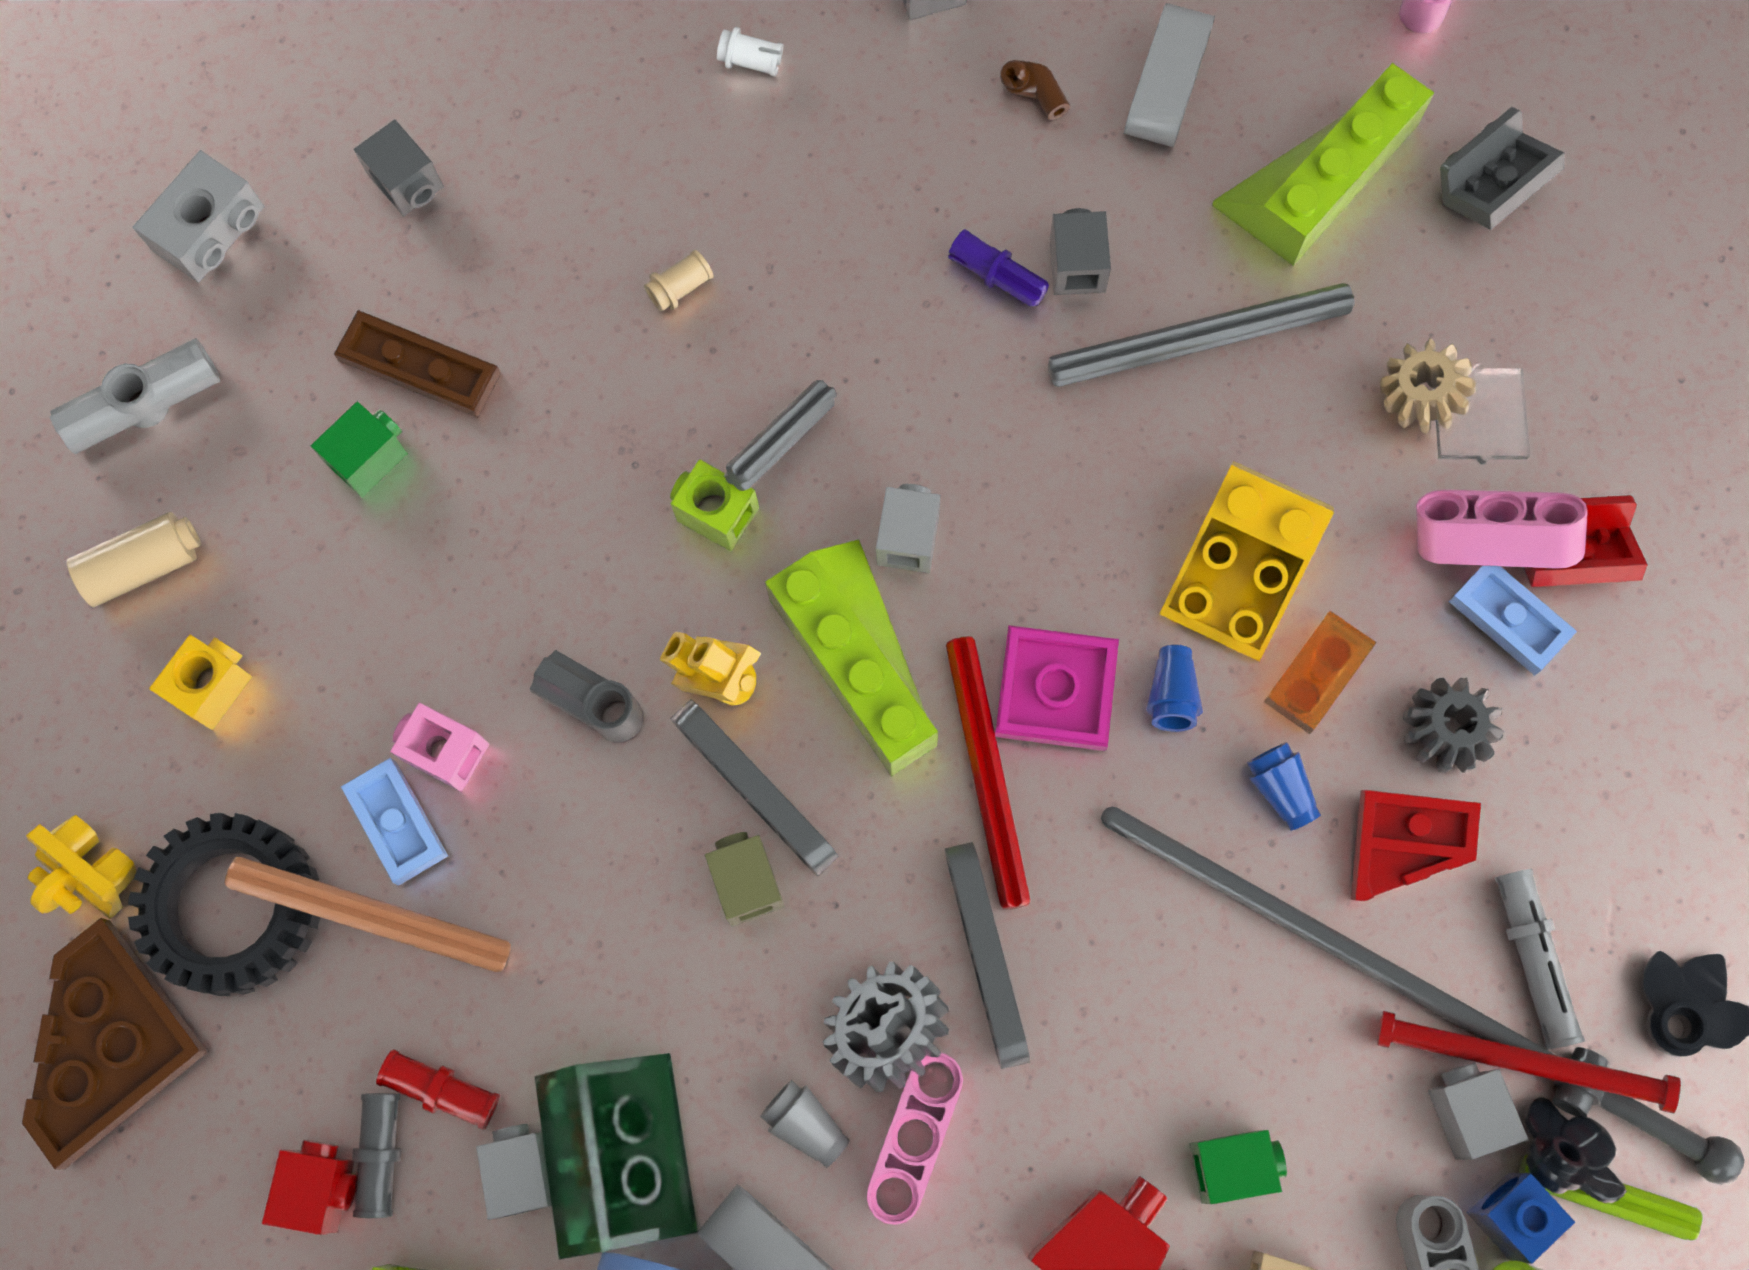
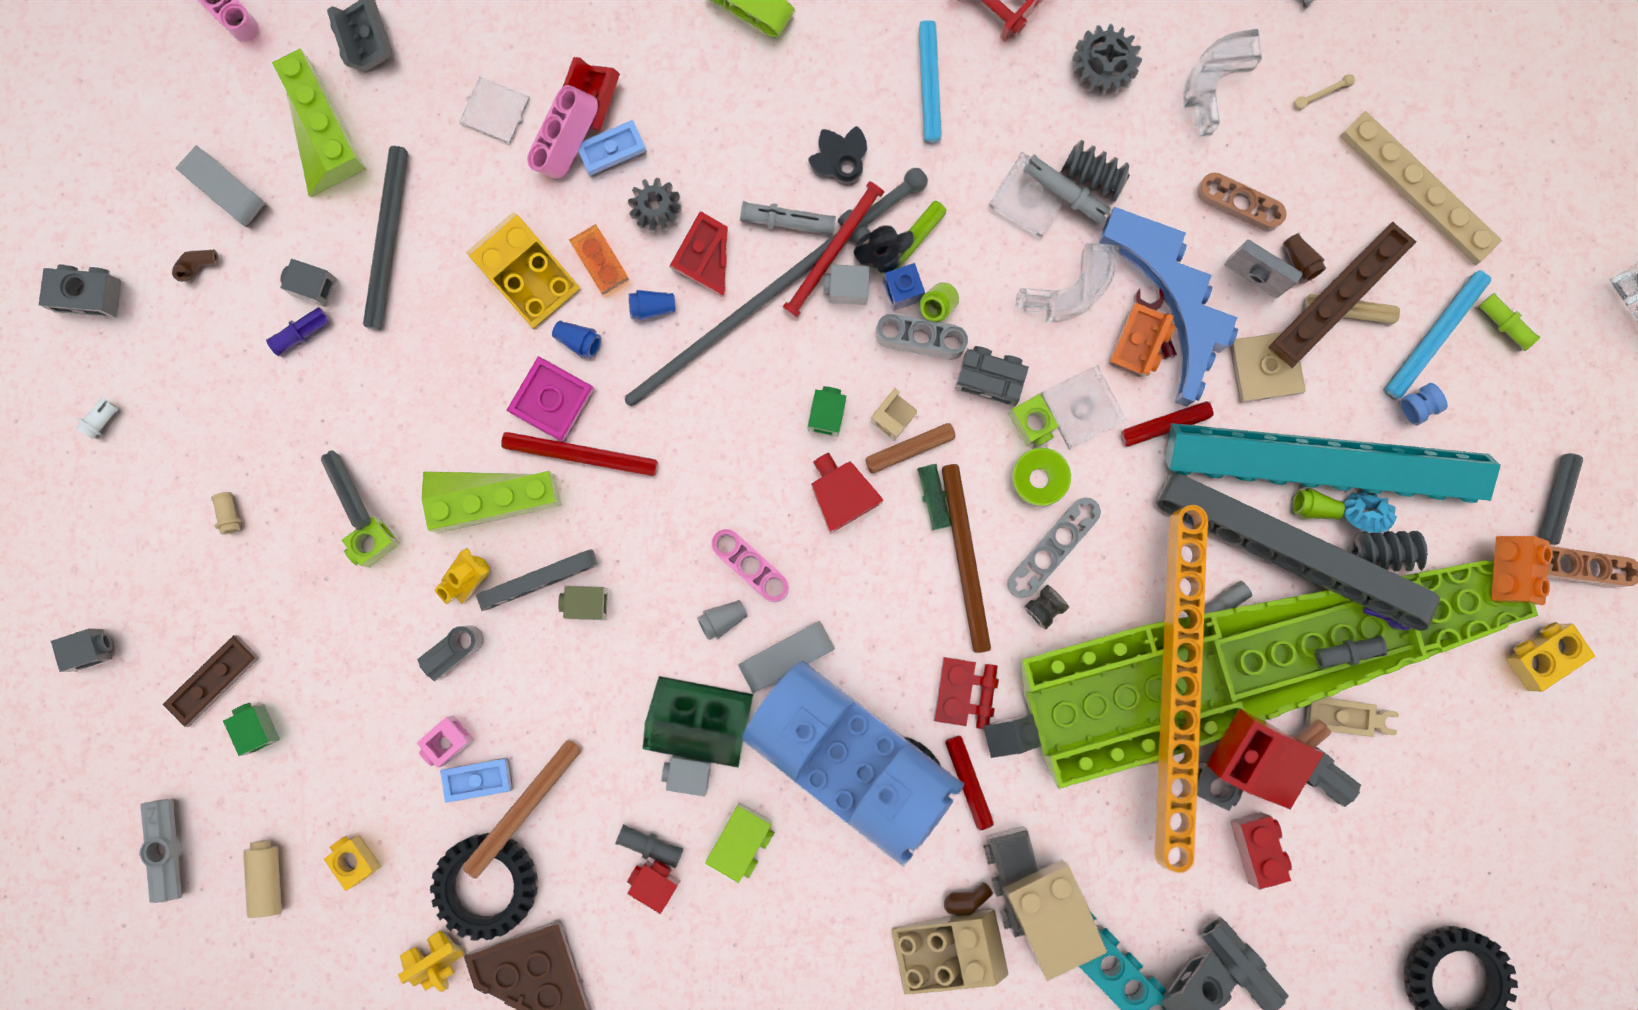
camera: 75 degrees left, 10 degrees up
light grey brick [132,150,265,283] -> none
red pin [376,1049,500,1130] -> none
dark grey gear [823,962,949,1092] -> none
light grey brick [876,484,941,573] -> none
dark grey beam [944,842,1030,1070] -> none
tan gear [1380,338,1476,434] -> none

